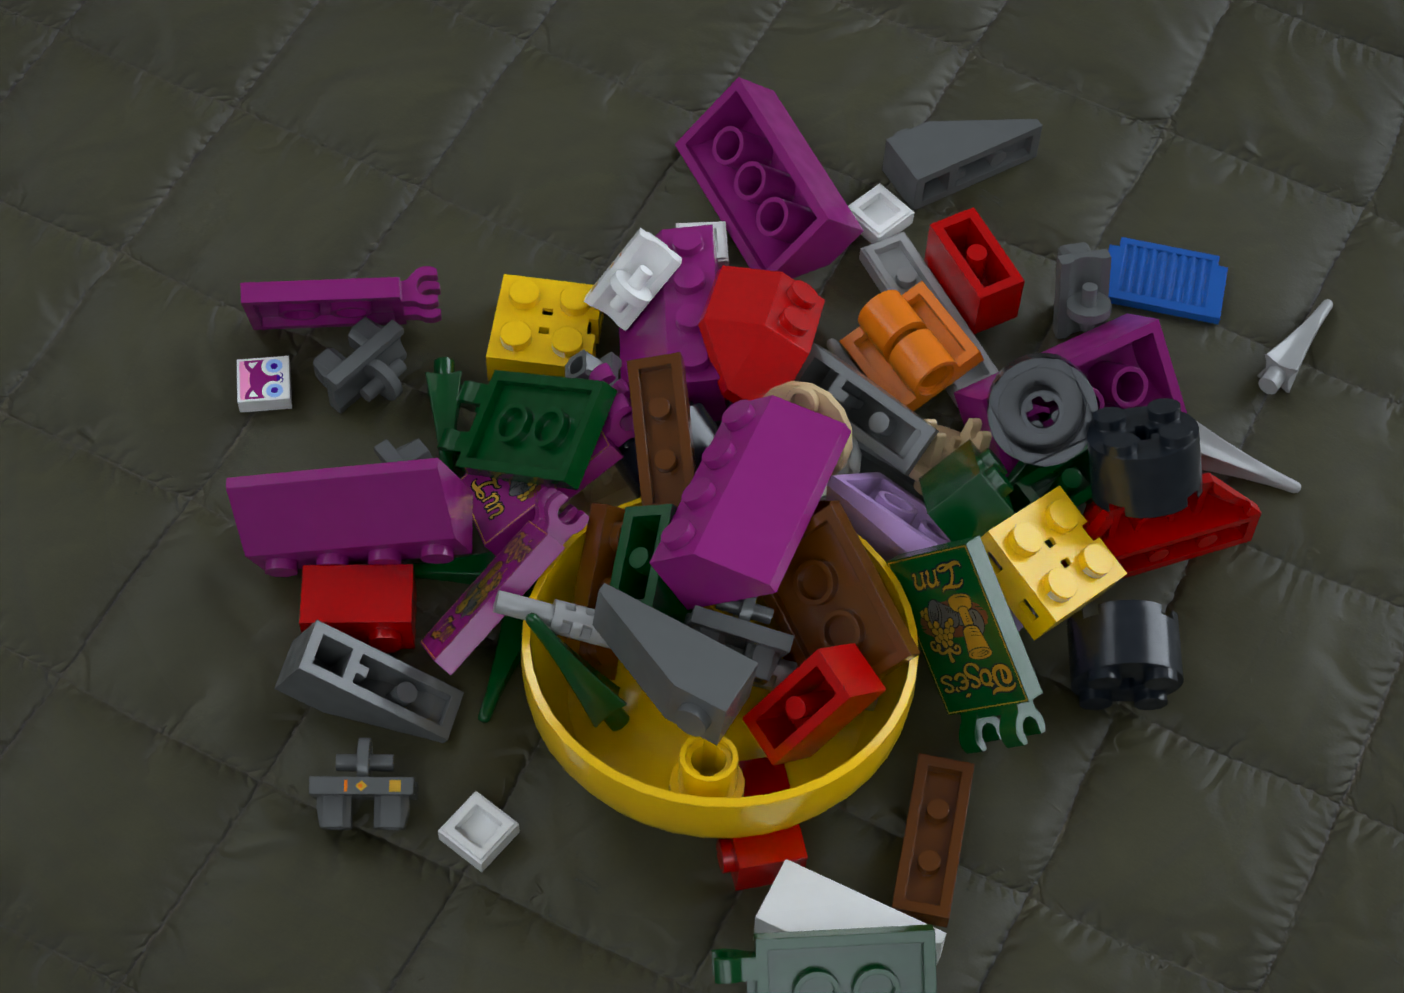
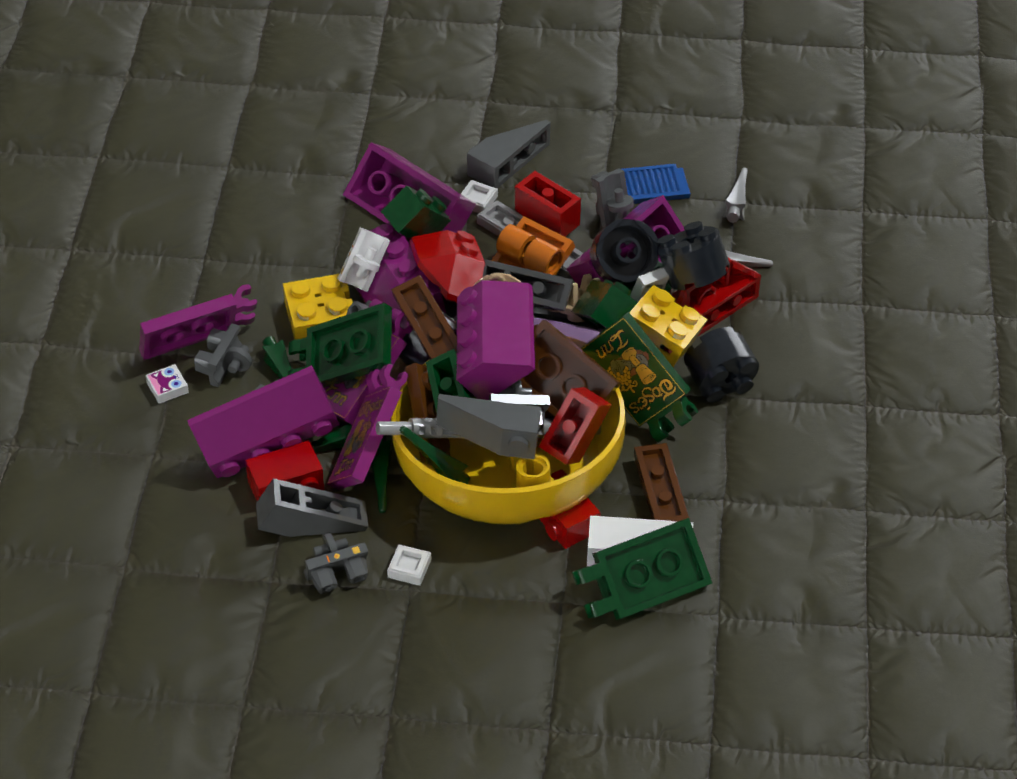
camera: 20 degrees left, 10 degrees down
none -> dark green brick [381,185,451,239]
none -> white tile [630,268,669,302]

